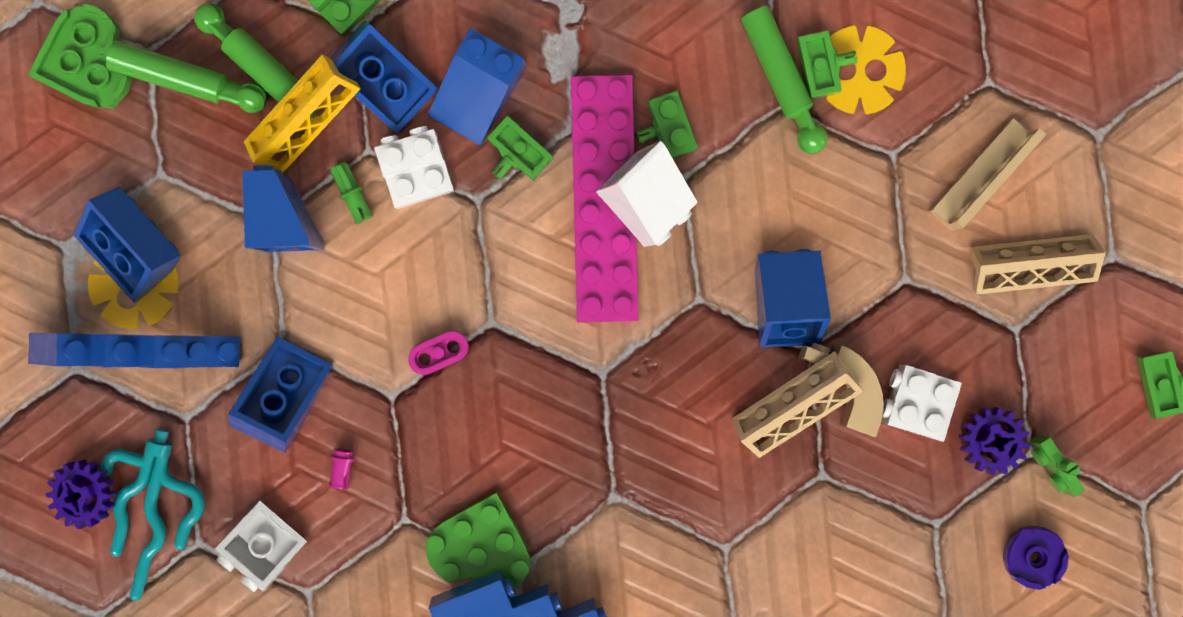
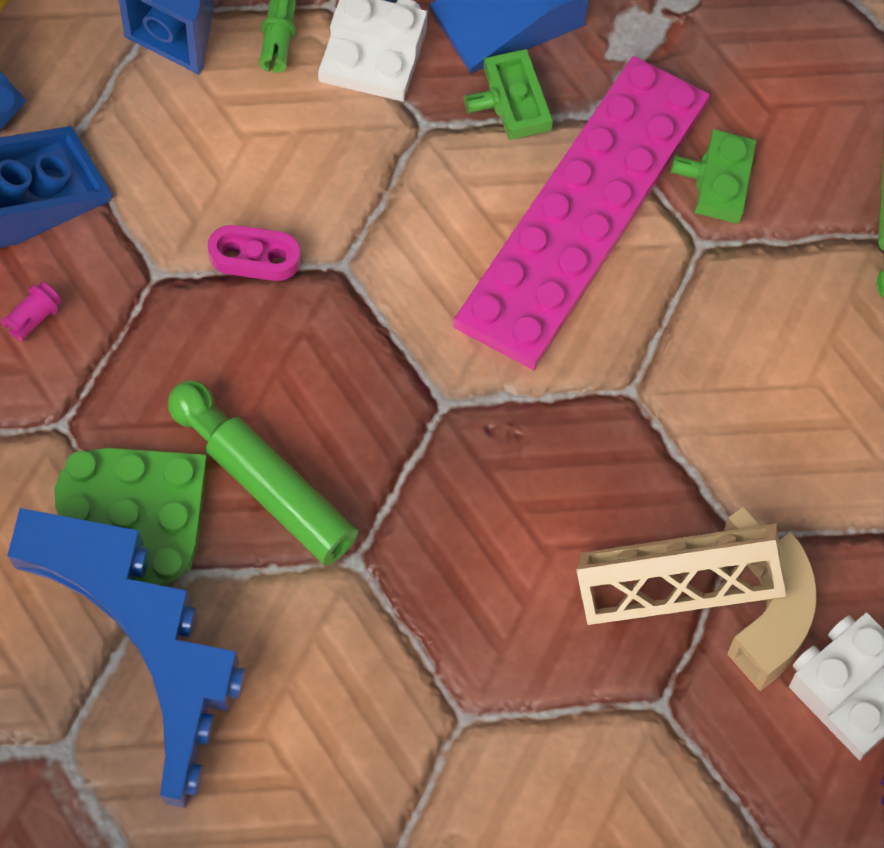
camera: 25 degrees right, 25 degrees down
white slope [596,141,698,247] -> none
blue slope [755,249,831,348] -> none
none -> bright green piece [168,381,358,566]

